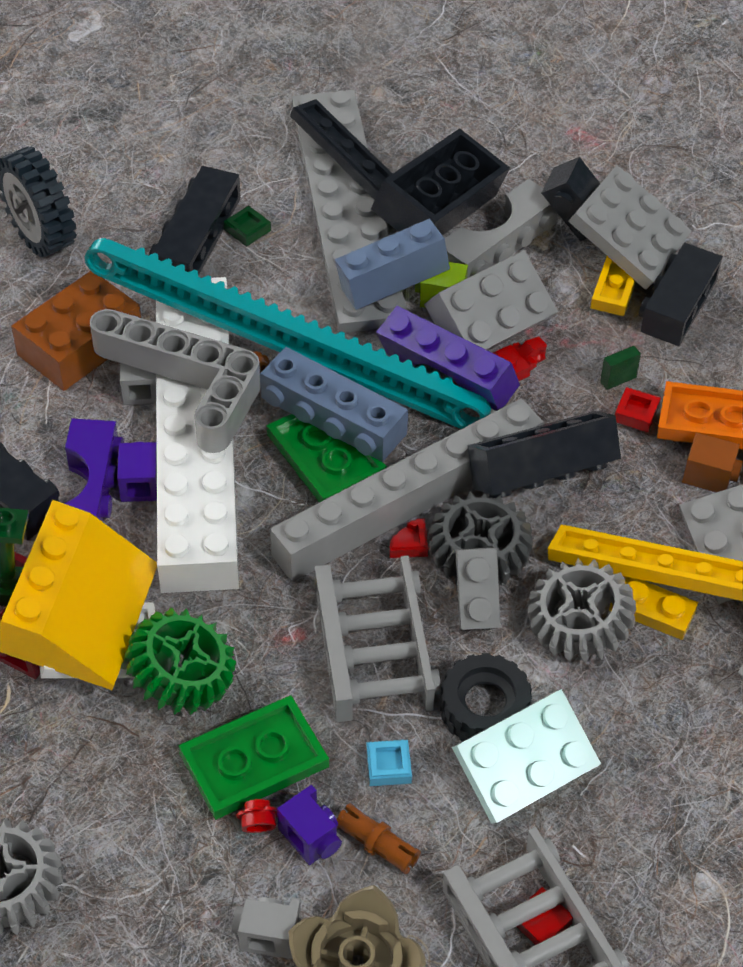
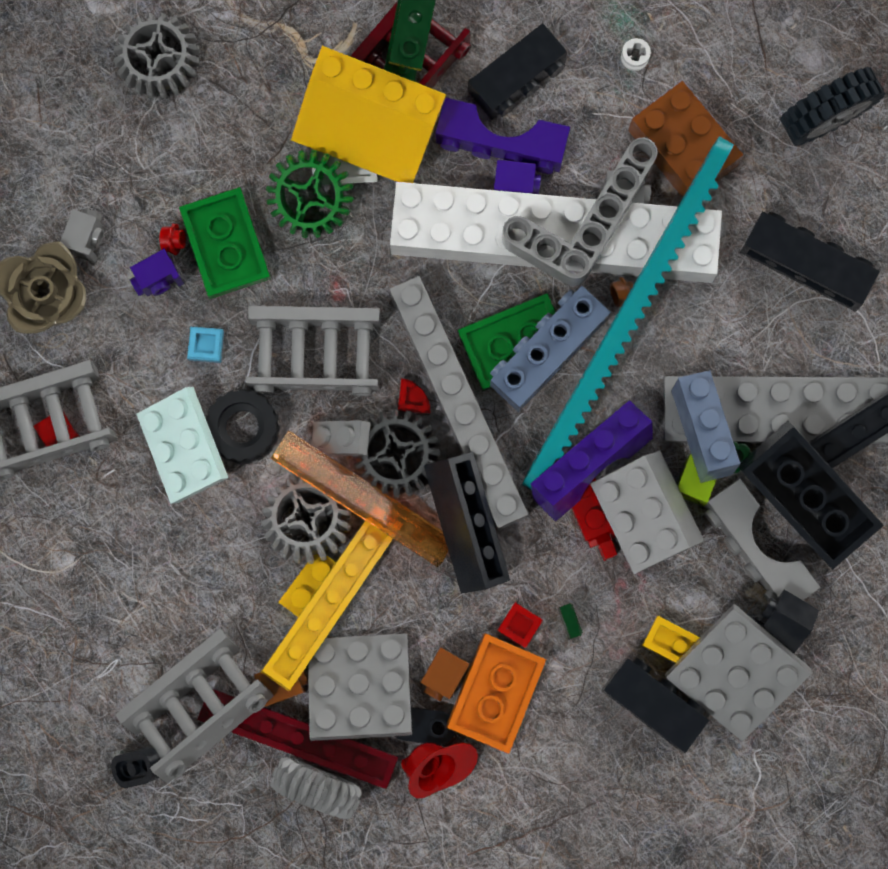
camera: 105 degrees right, 30 degrees up
dark green tile [224,205,271,247] -> none
dark orange pin [337,803,421,874] -> none
none -> clear orange tile [270,430,448,567]

